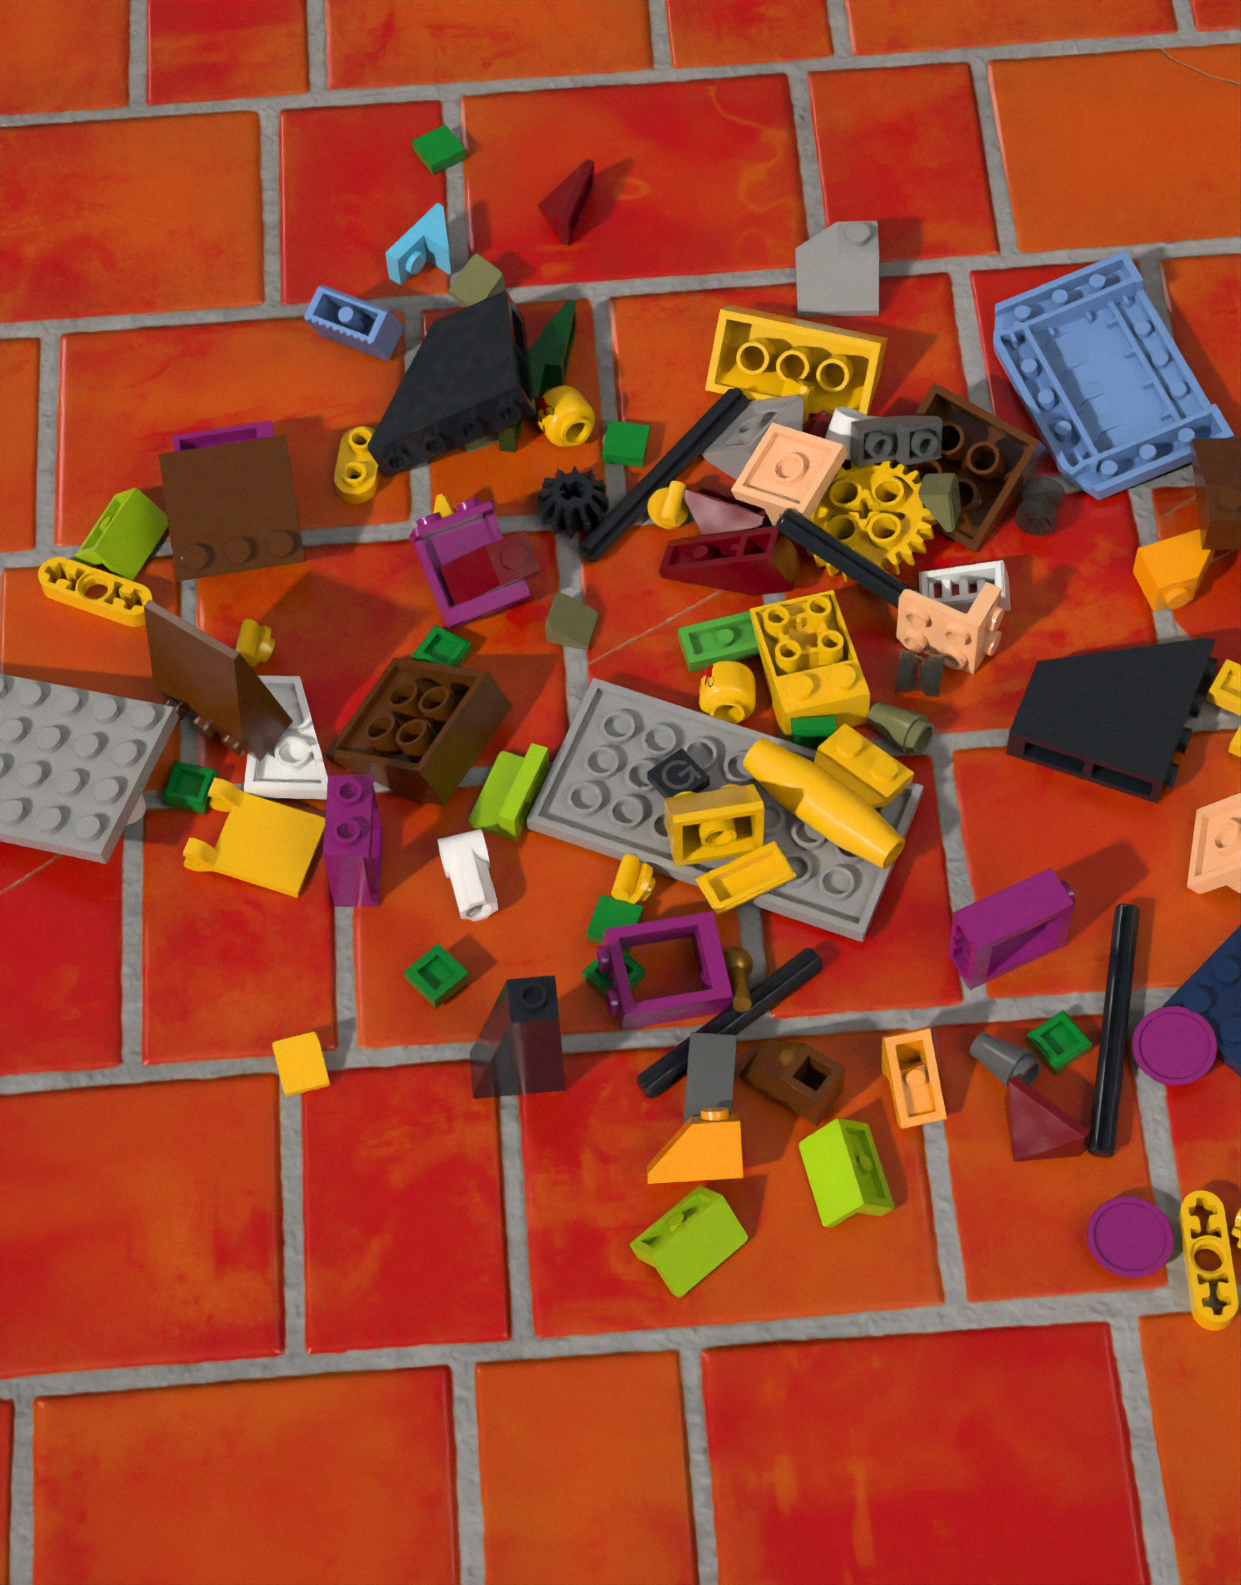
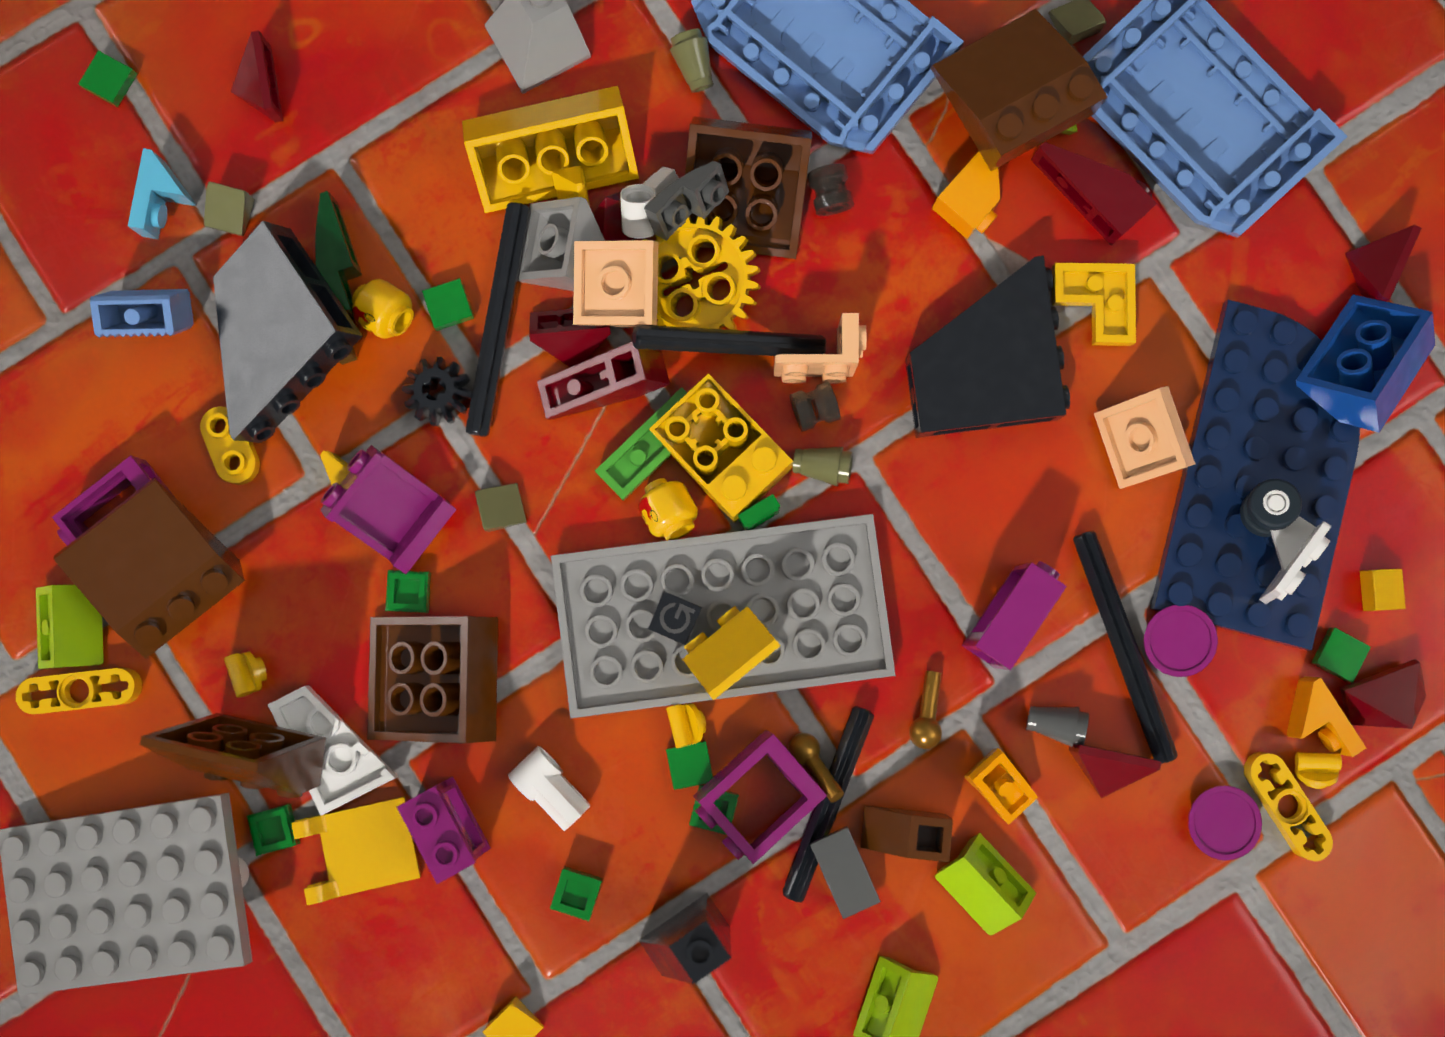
camera: 35 degrees left, 25 degrees up
dark red slope [440,530,541,606] -> none
lime panel [468,743,550,842] -> none
light orange slope [646,1107,743,1184] -> none
yellow plate [647,481,689,529] -> none
yellow tile [695,840,797,916] -> none
yellow plate [743,723,914,869] -> none
olive slope [918,473,961,532] -> none
white slope [919,560,1011,613] -> none
green tile [1026,1010,1092,1075] -> none
none -> olive cone [670,29,714,93]
none -> pearl gold bar [909,671,942,749]

